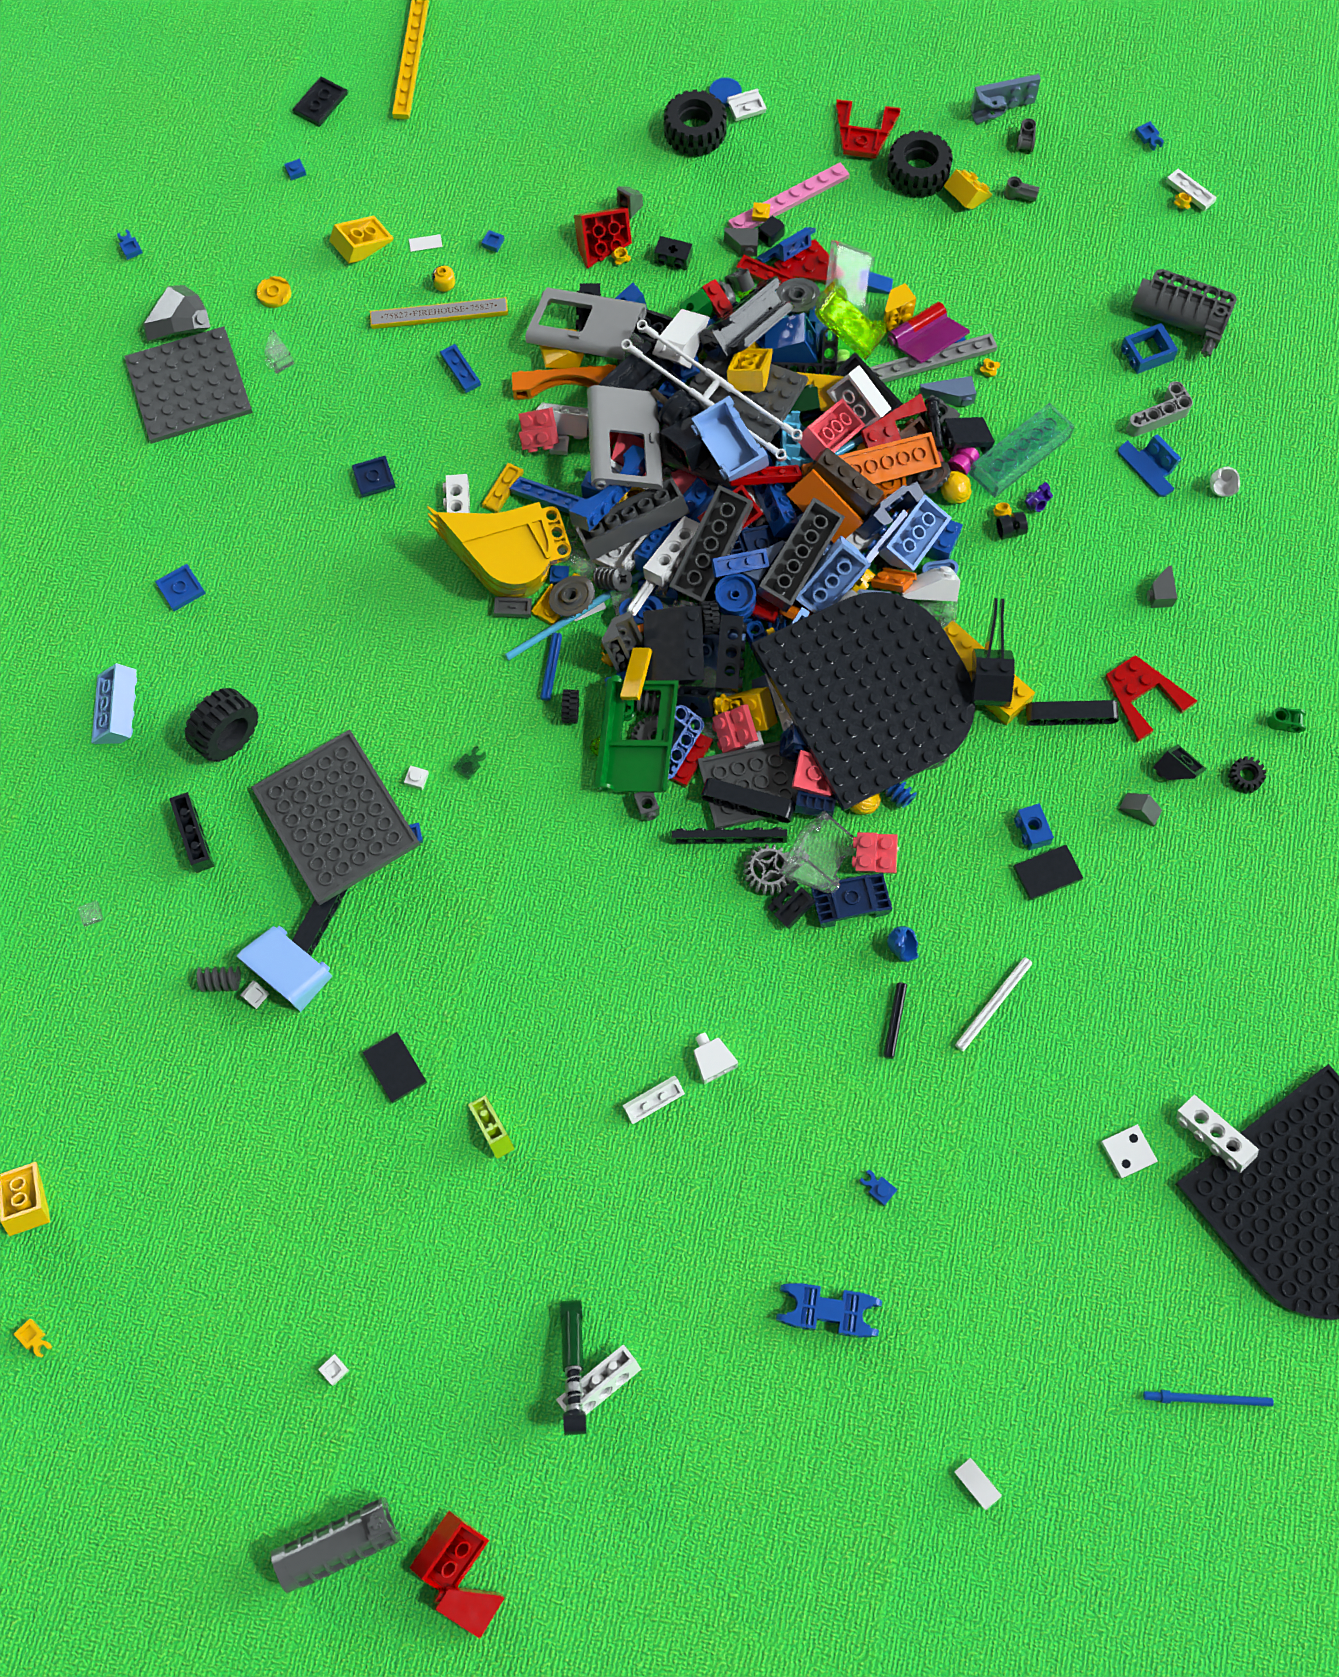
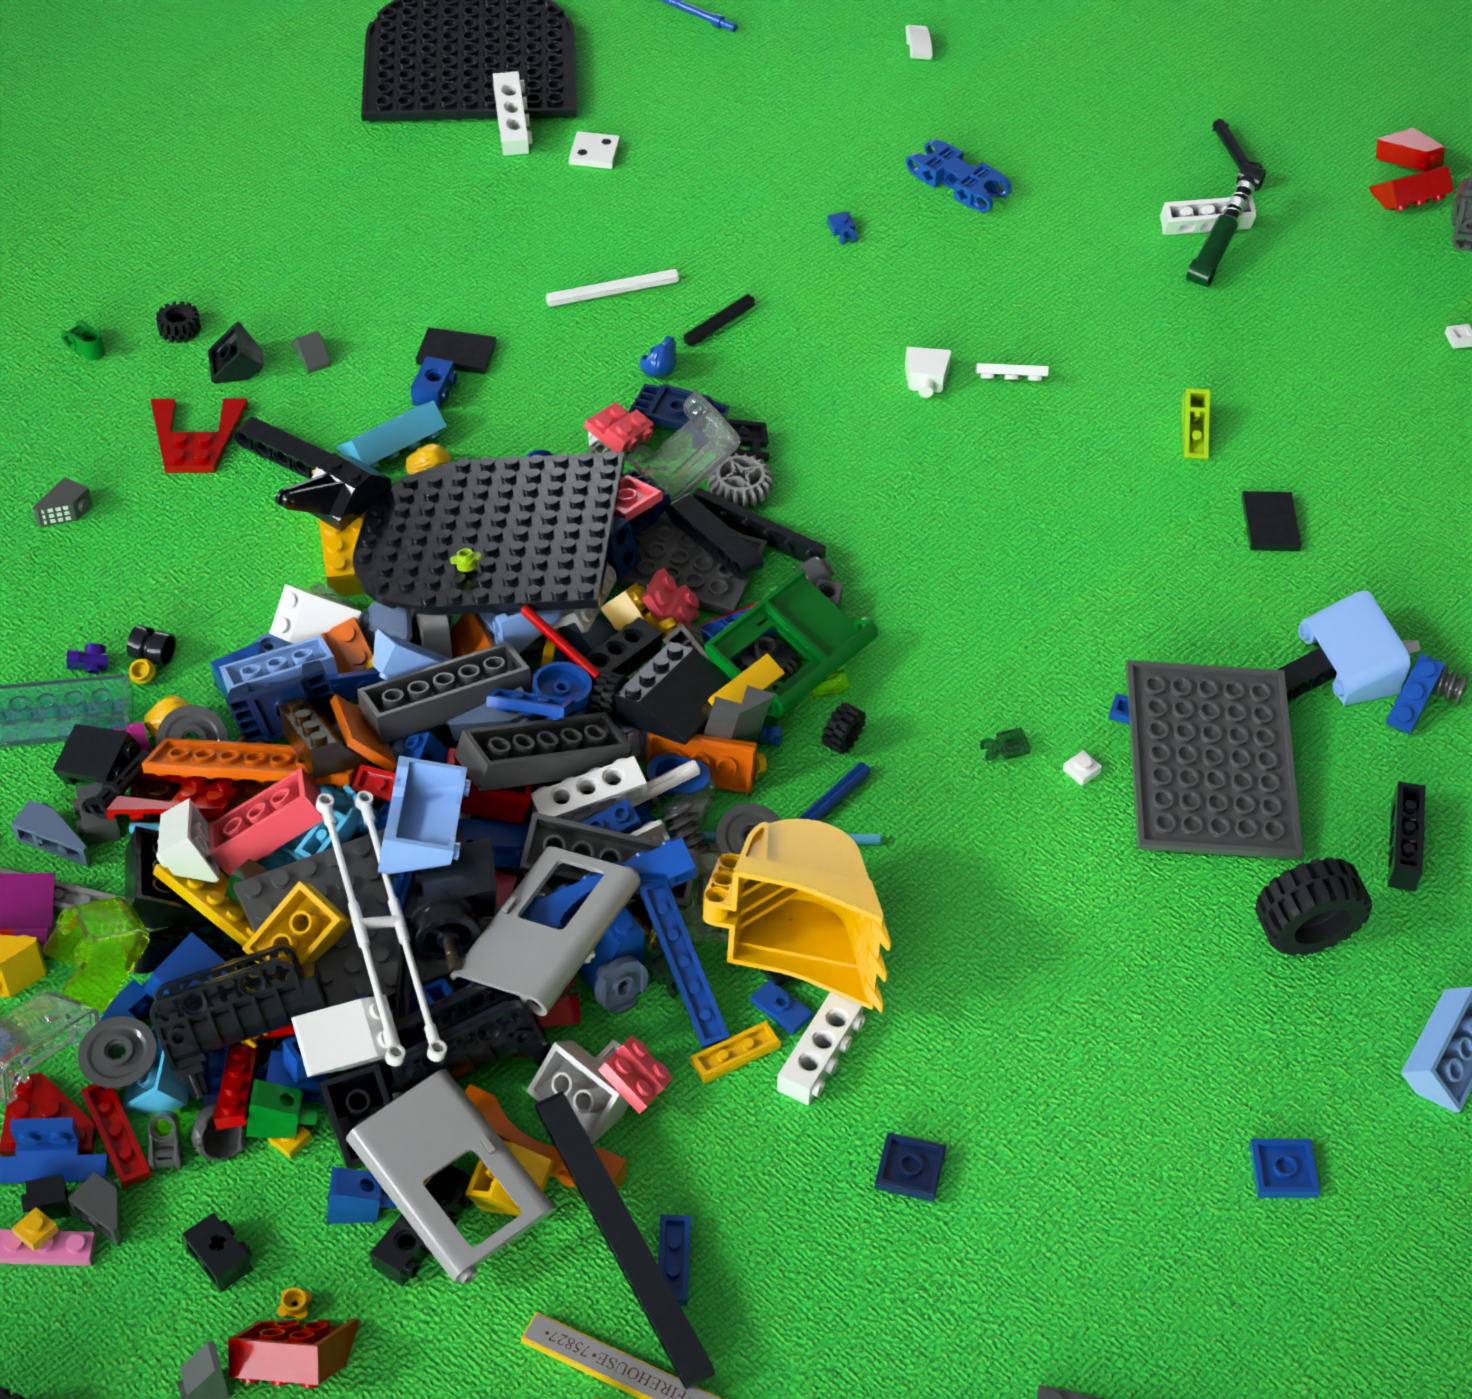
camera: 150 degrees left, 20 degrees down
none -> medium azure slope [336,400,447,468]
none -> yellow hair [406,444,451,475]
none -> lime plate [450,548,482,572]
none -> red bar [520,605,601,681]
none -> black beam [534,1091,715,1390]
none -> sand blue plate [594,955,648,1013]
none -> dark grey head [797,556,834,587]
none -> black piece [1213,119,1263,191]
none -> blue plate [1386,653,1445,735]

